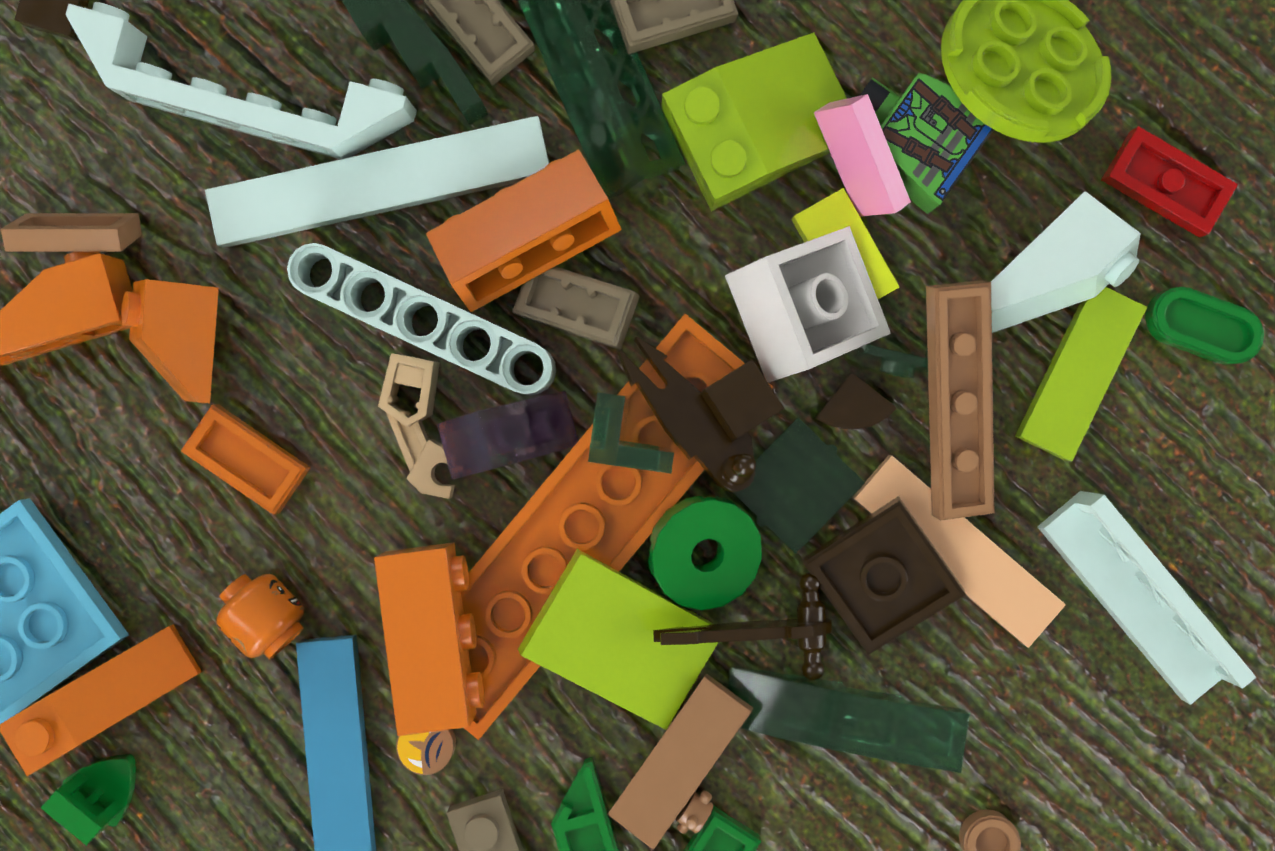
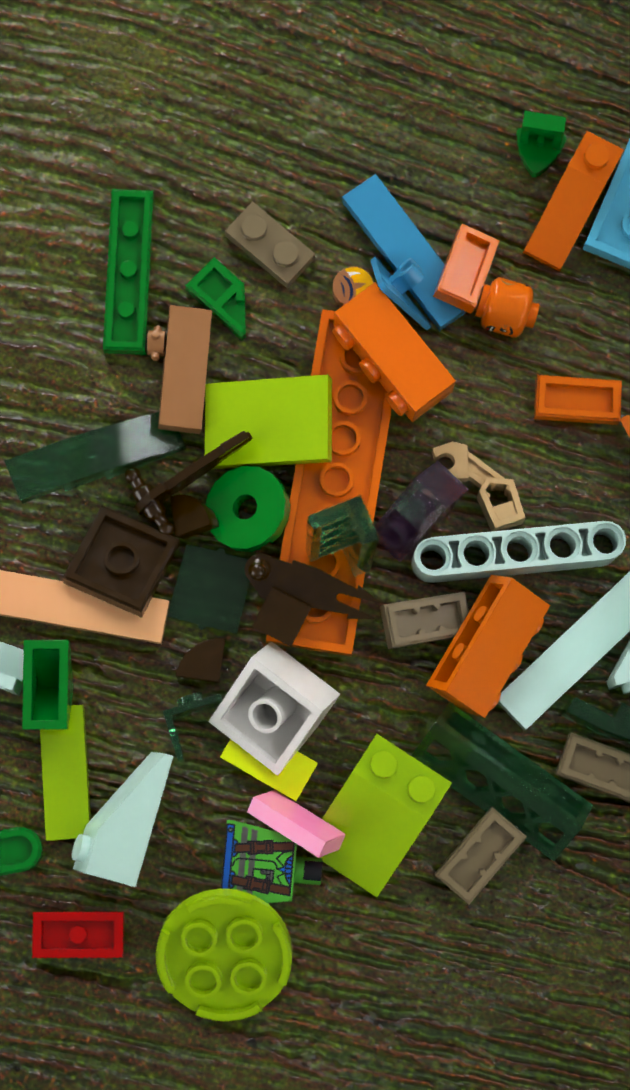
camera: 140 degrees right, 10 degrees down
medium nougat tile [926,280,995,521] -> none
none -> green slope [22,640,74,730]
none -> dark brown tile [170,494,219,539]
none -> dark azure piece [370,256,432,330]
none -> orange tile [433,223,500,314]

